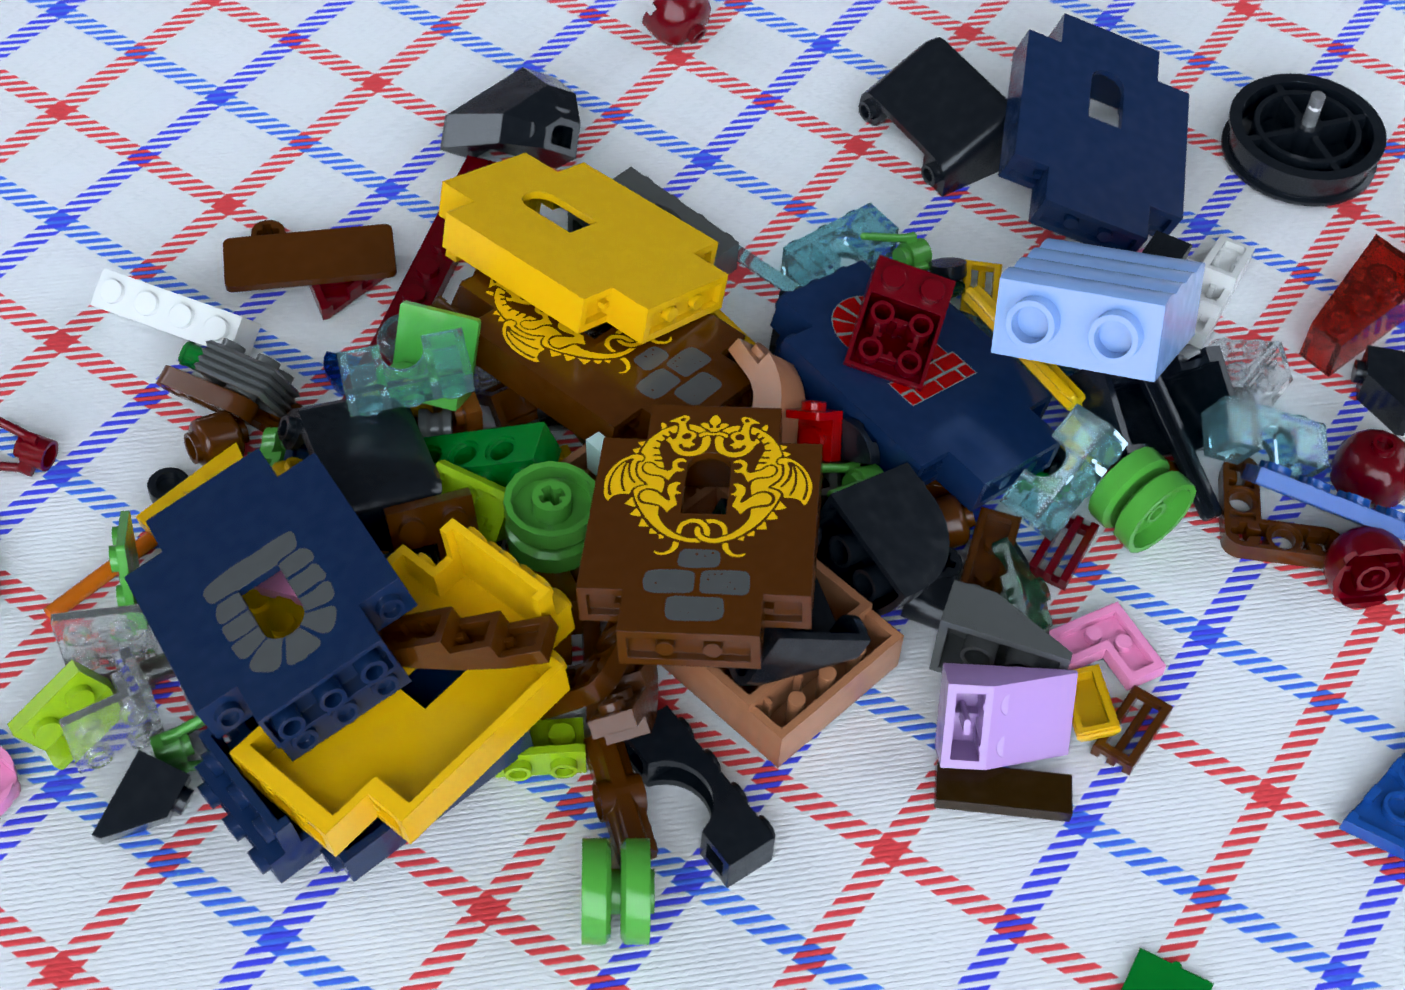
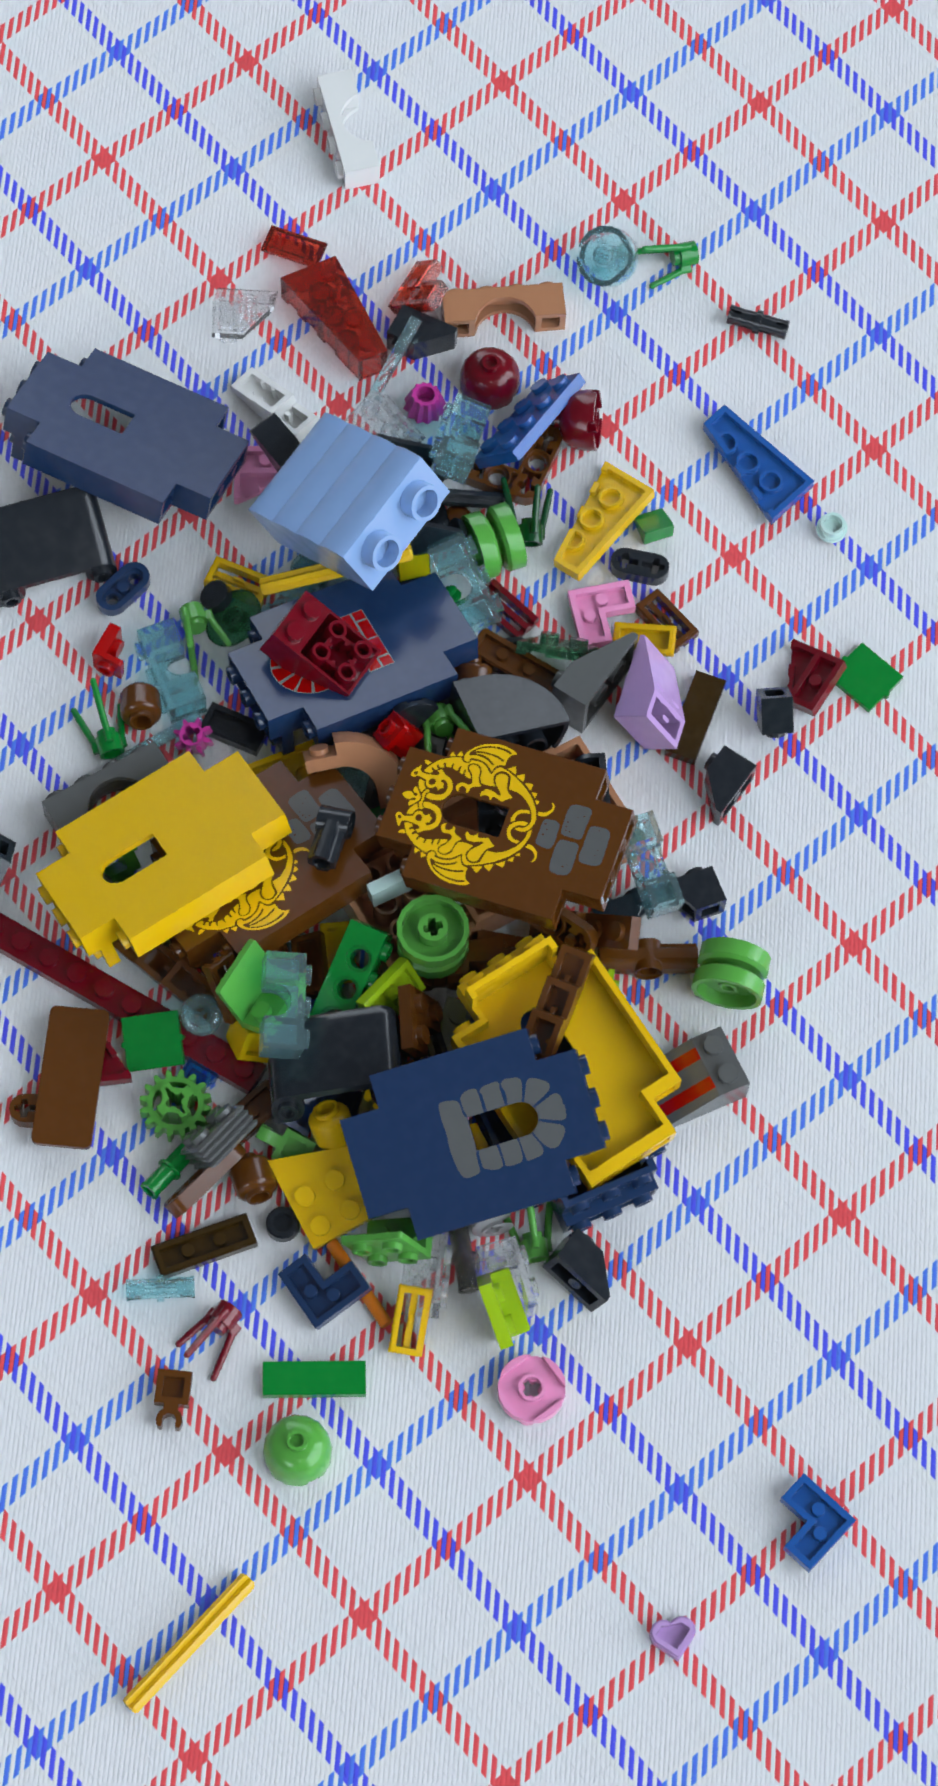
camera: 75 degrees left, 15 degrees up
white arch [90,268,261,356] -> none
black wheel [1221,73,1387,207] -> none
none -> green plant [71,678,128,760]
none -> red bracket [92,622,125,679]
none -> dark blue plate [96,562,150,616]
none -> reddish brown head [119,682,162,730]
none -> green piece [121,1010,185,1072]
none -> clear light blue pin [126,1275,195,1302]
none -> bright green gear [139,1069,212,1142]
none -> dark brown tile [150,1213,258,1280]
none -> dark pink gear [173,717,214,757]
none -> clear slope [212,288,278,343]
none -> dark blue plate [278,1254,373,1330]
none -> black piece [307,804,356,872]
none -> clear light blue bar [367,315,422,402]
none -> yellow tile [388,1283,433,1357]
none -> dark pink piece [403,382,446,425]
none -> dark green plant [501,477,553,547]
none -> yellow wing [553,461,655,581]
none -> black beam [610,548,669,586]
none -> clear light blue arch [625,810,685,920]
none -> green slope [634,508,674,545]
none -> dark grey slope [657,1026,750,1127]
none -> black slope [704,745,757,826]
none -> black brick [756,686,794,738]
none -> dark red wing [787,639,847,717]
none -> light aqua plate [816,512,848,543]

